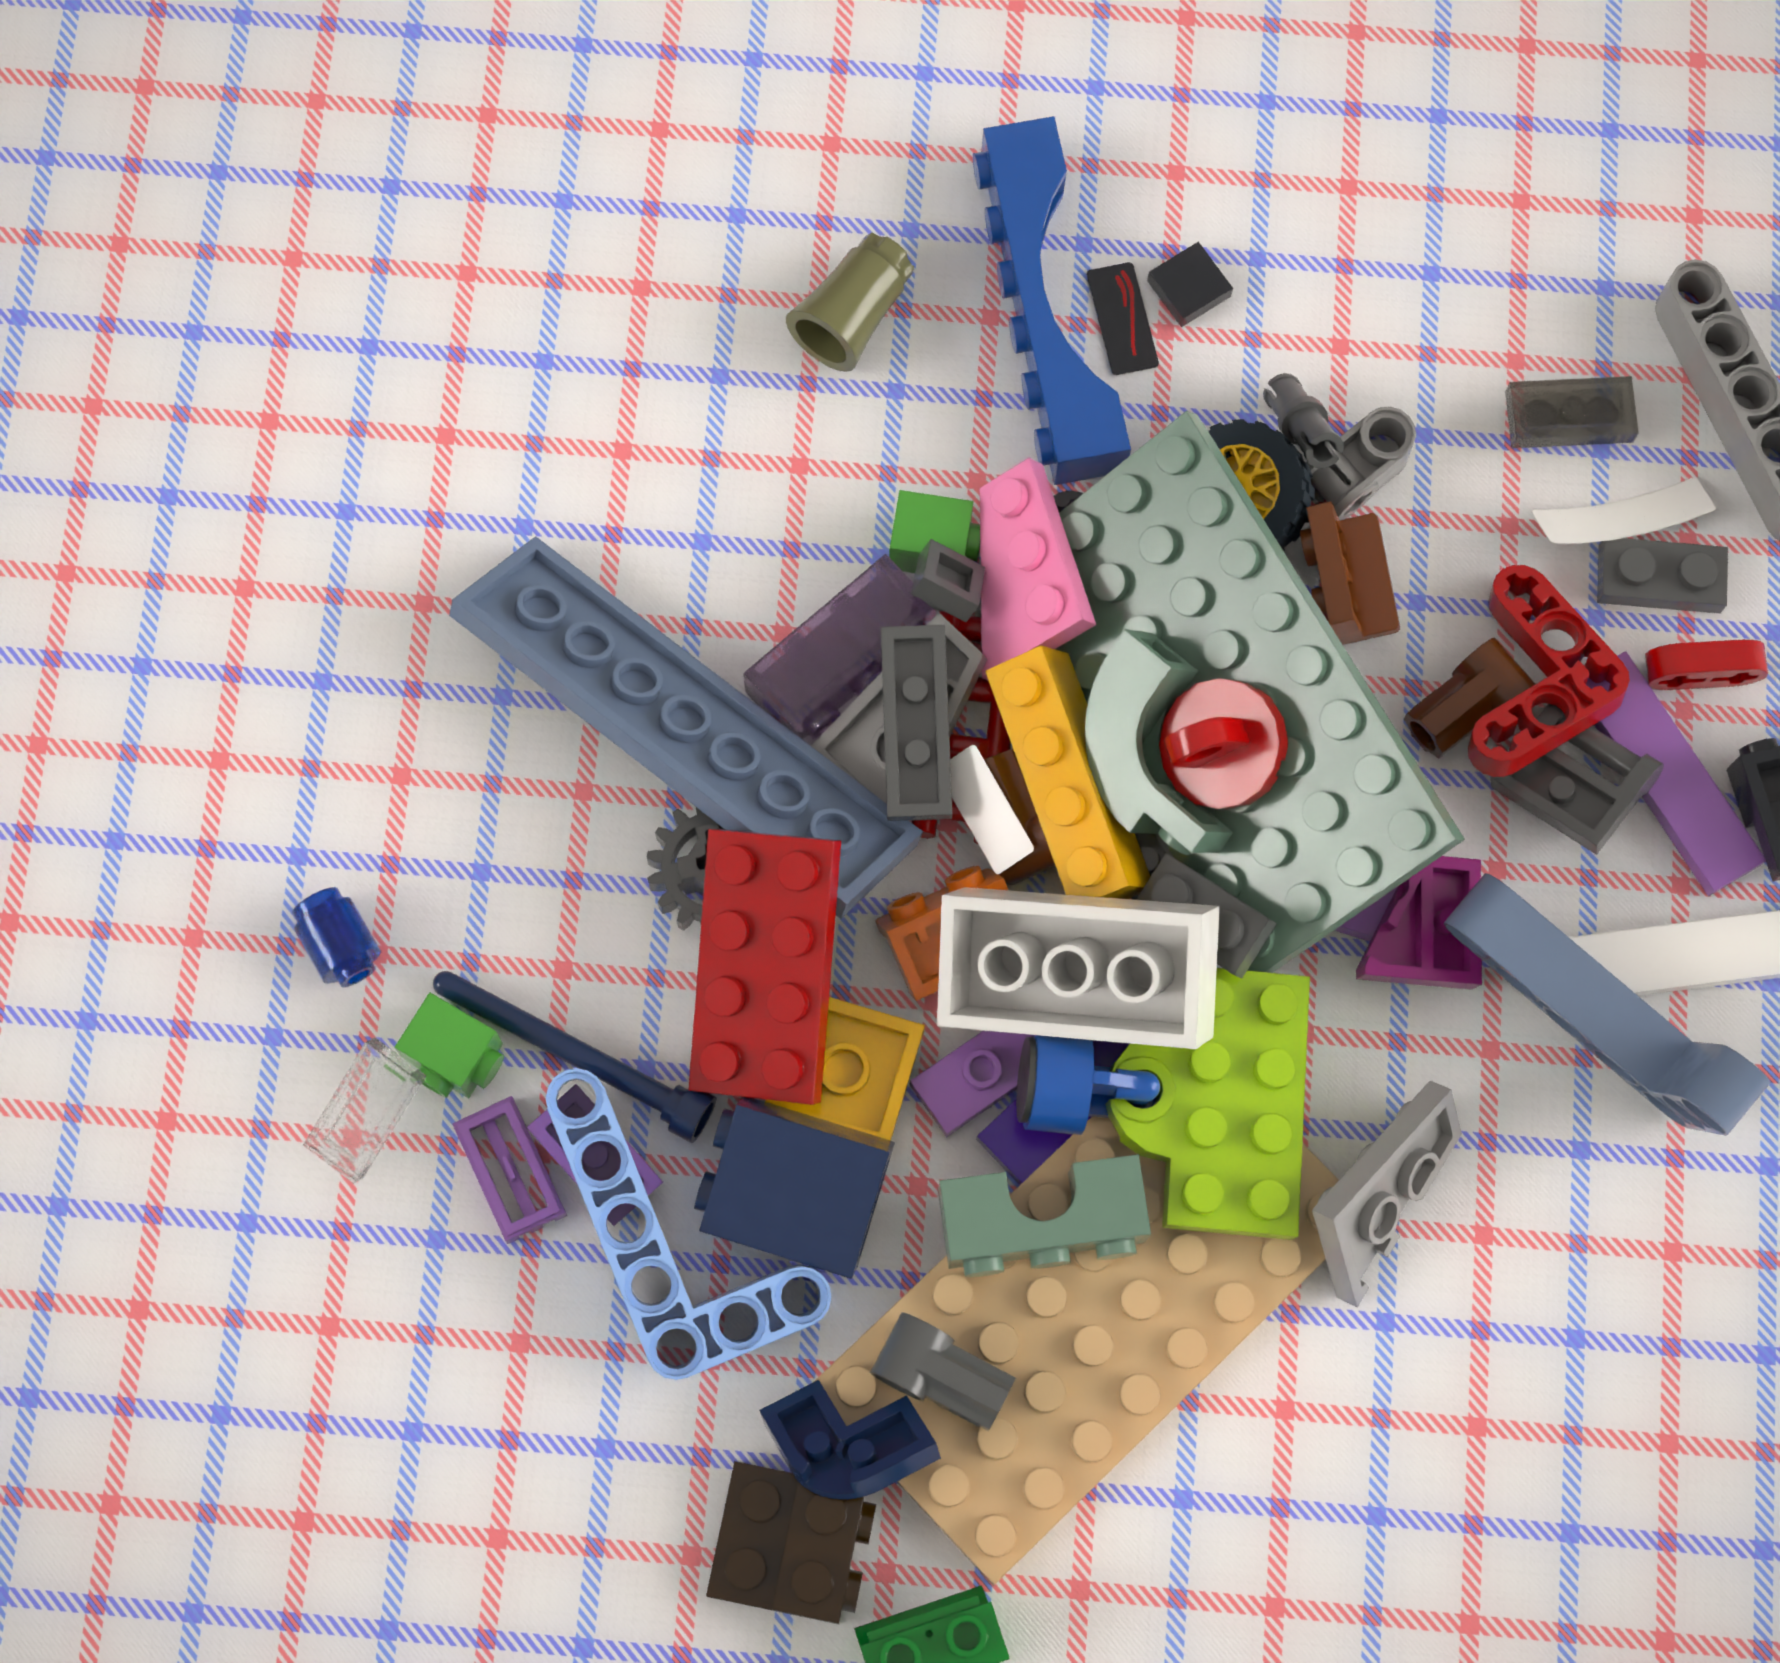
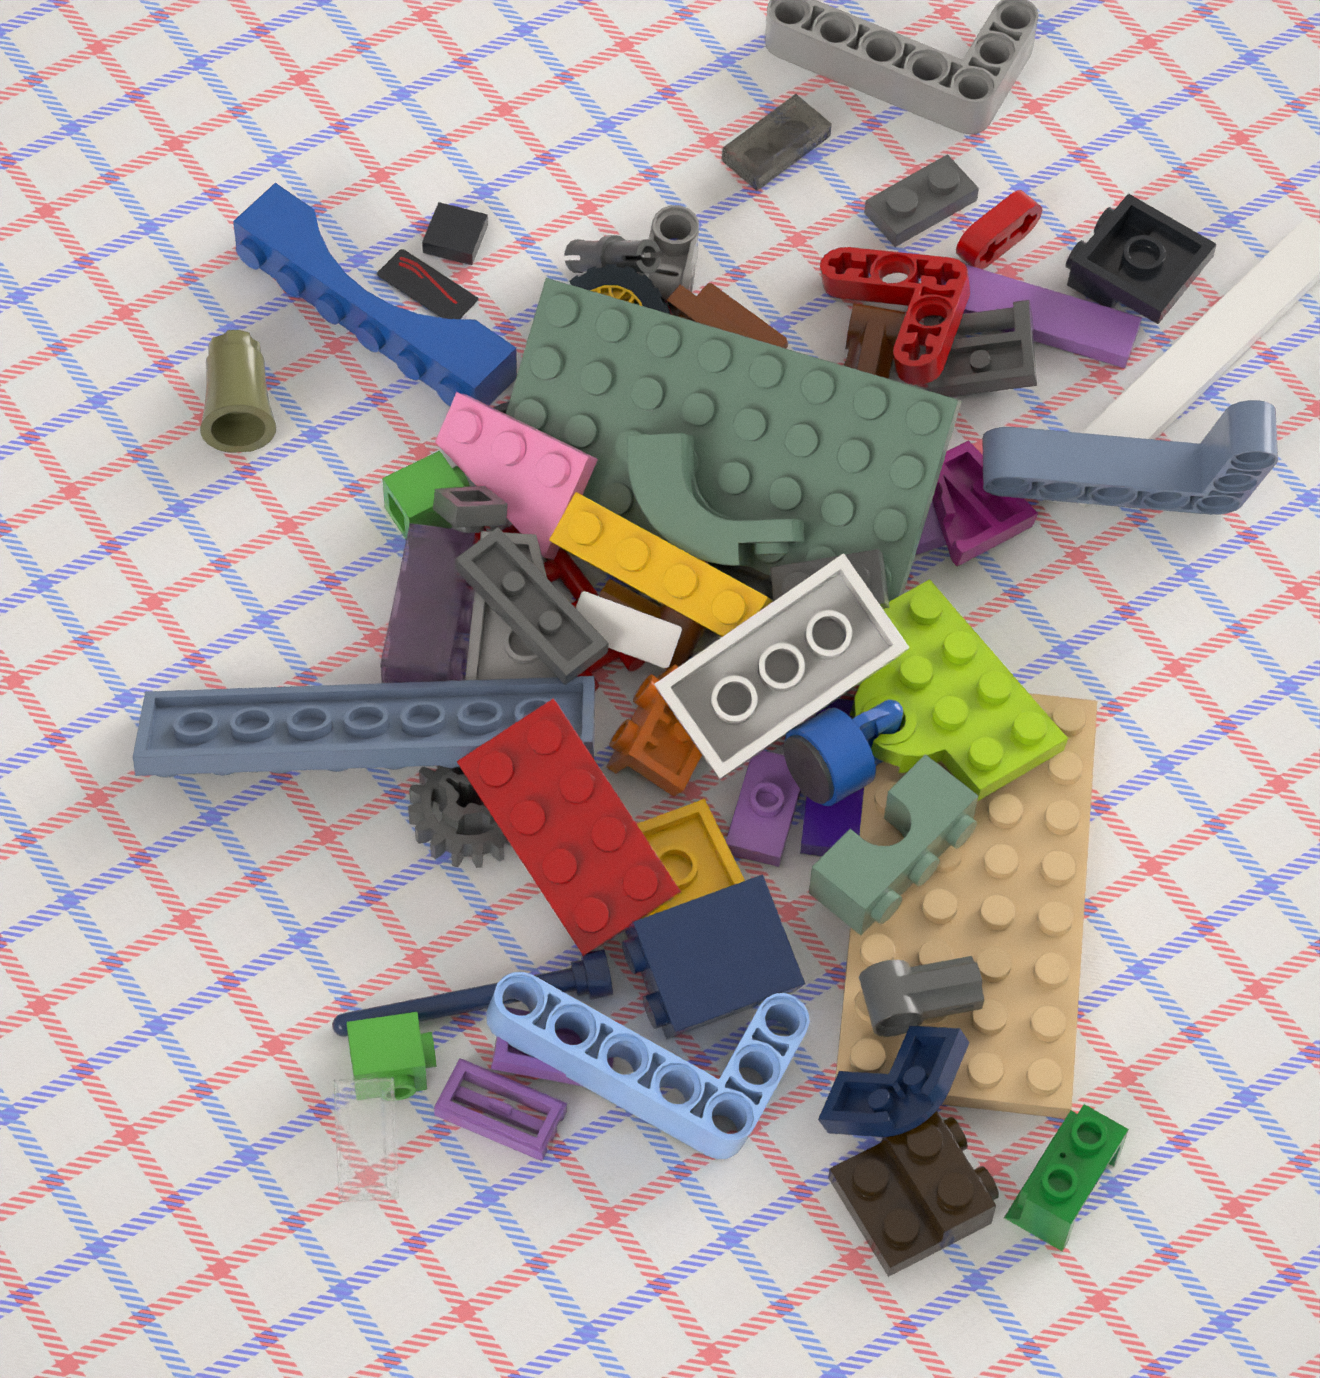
camera: 40 degrees left, 15 degrees down
clear blue brick [292,887,381,988] -> none
tile [1159,678,1288,809] -> none
light grey wing [1312,1081,1462,1307] -> none
white sticker [1531,477,1717,544] -> none

